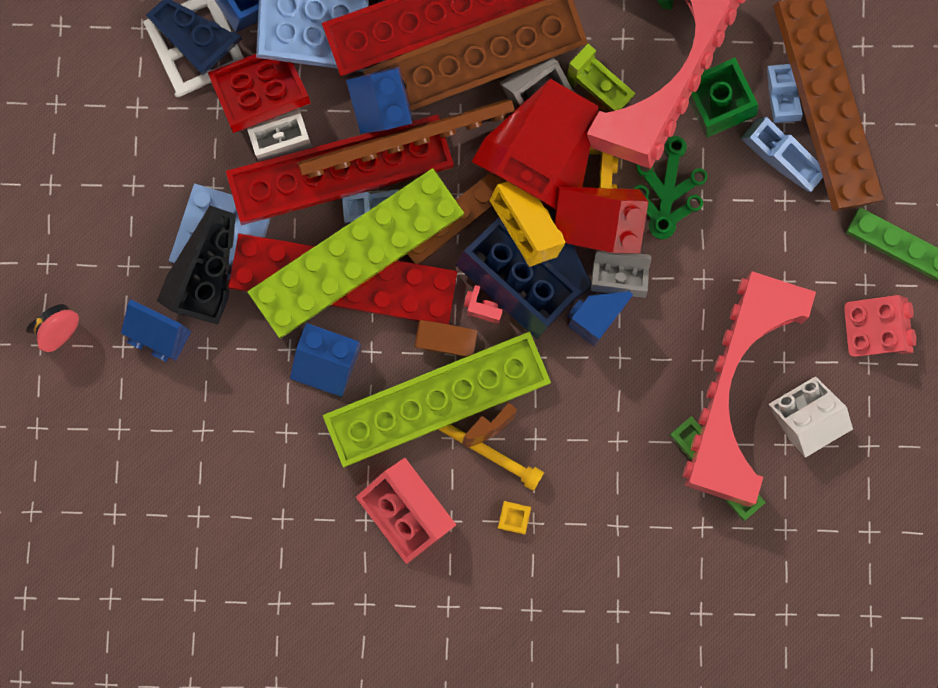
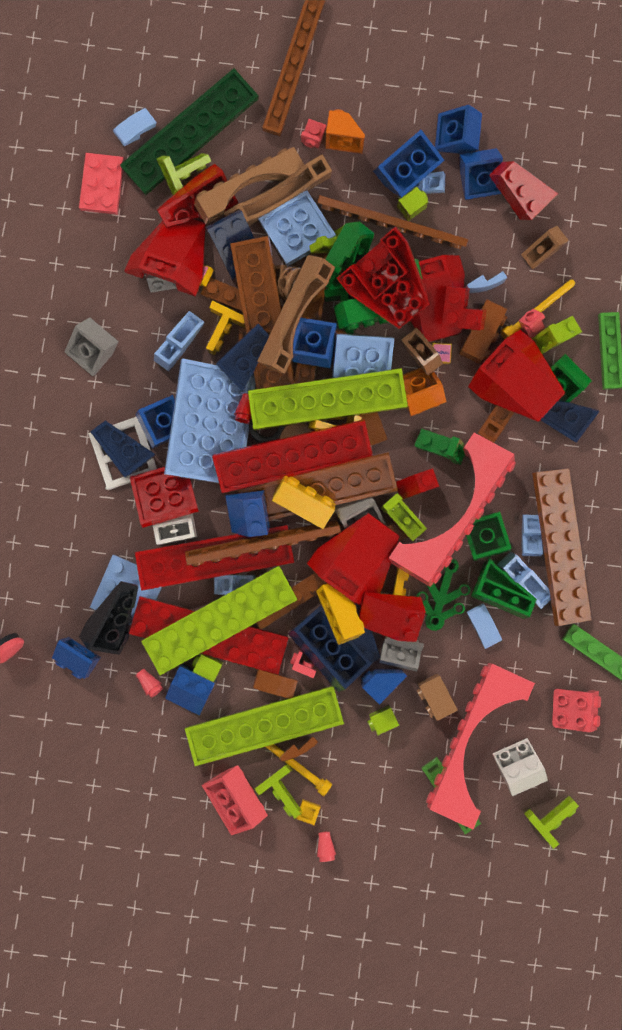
camera: 10 degrees right, 5 degrees up
none -> coral cone [136,669,163,698]
none -> lime brick [192,654,224,682]
none -> lime bracket [255,764,303,819]
none -> yellow brick [272,476,335,529]
none -> coral cone [317,831,336,862]
none -> lime brick [368,705,399,735]
none -> red slope [396,468,439,500]
none -> medium nougat brick [416,673,458,721]
none -> light blue slope [467,603,502,649]
none -> green wedge [471,558,537,619]
none -> lime bracket [524,796,579,849]

